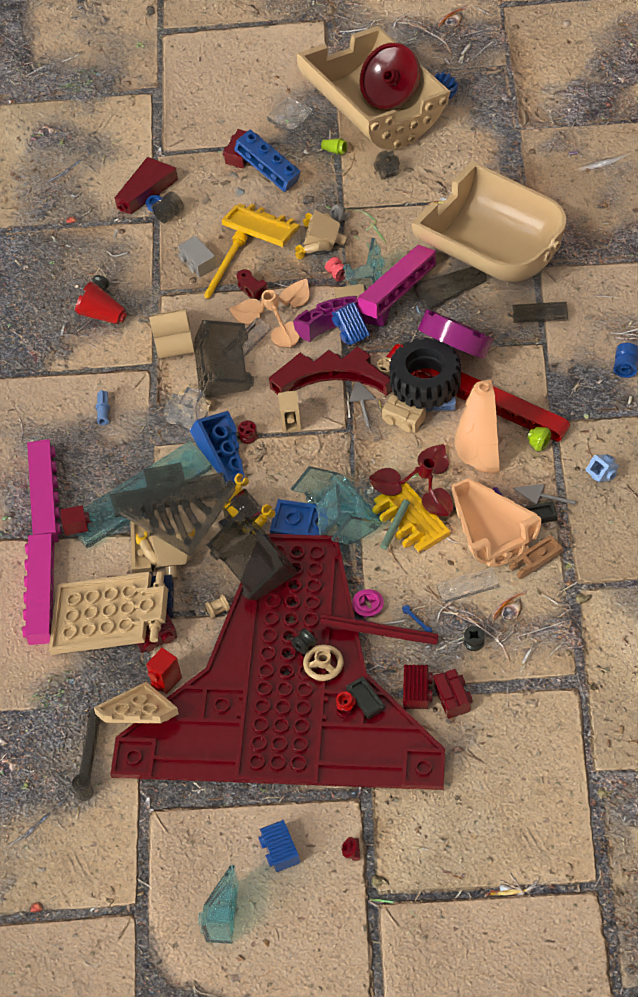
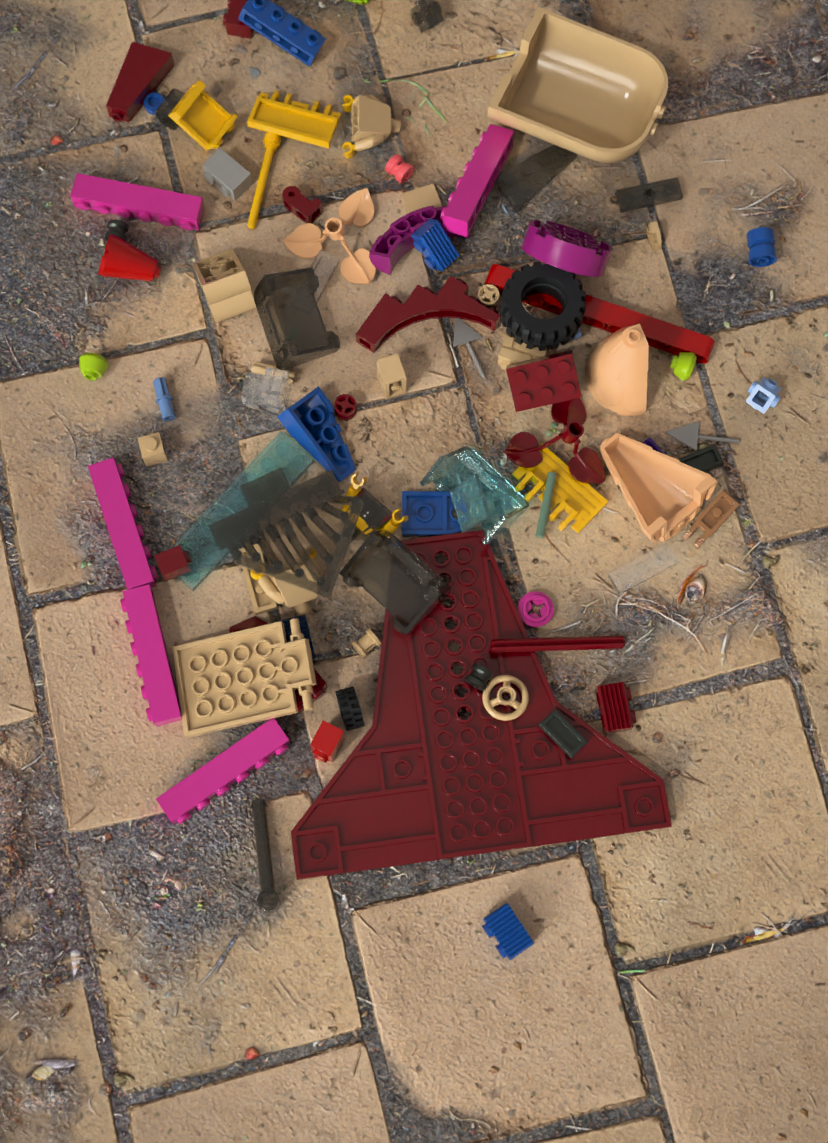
camera: 20 degrees left, 20 degrees up
tan plate [94,682,178,723] -> none
clear light blue slope [198,865,239,944] -> none
light grey plate [330,205,350,222] -> none
red plate [336,692,356,711] -> none
dark red plate [342,837,360,861] -> none
clear light blue plate [343,238,385,286] -> none
blue hinge [402,605,432,632] -> none
dark red brick [433,669,473,719] -> none
pearl dark grey wheel [464,626,484,651] -> none
none -> dark pink brick [70,173,205,230]
none -> lime cone [79,352,109,381]
none -> tan brick [138,432,168,467]
none -> dark pink brick [156,718,290,825]
none -> yellow panel [168,80,238,151]
none -> black tyre [335,686,365,731]
none -> dark red brick [506,350,582,412]
none -> tan tile [646,221,662,251]

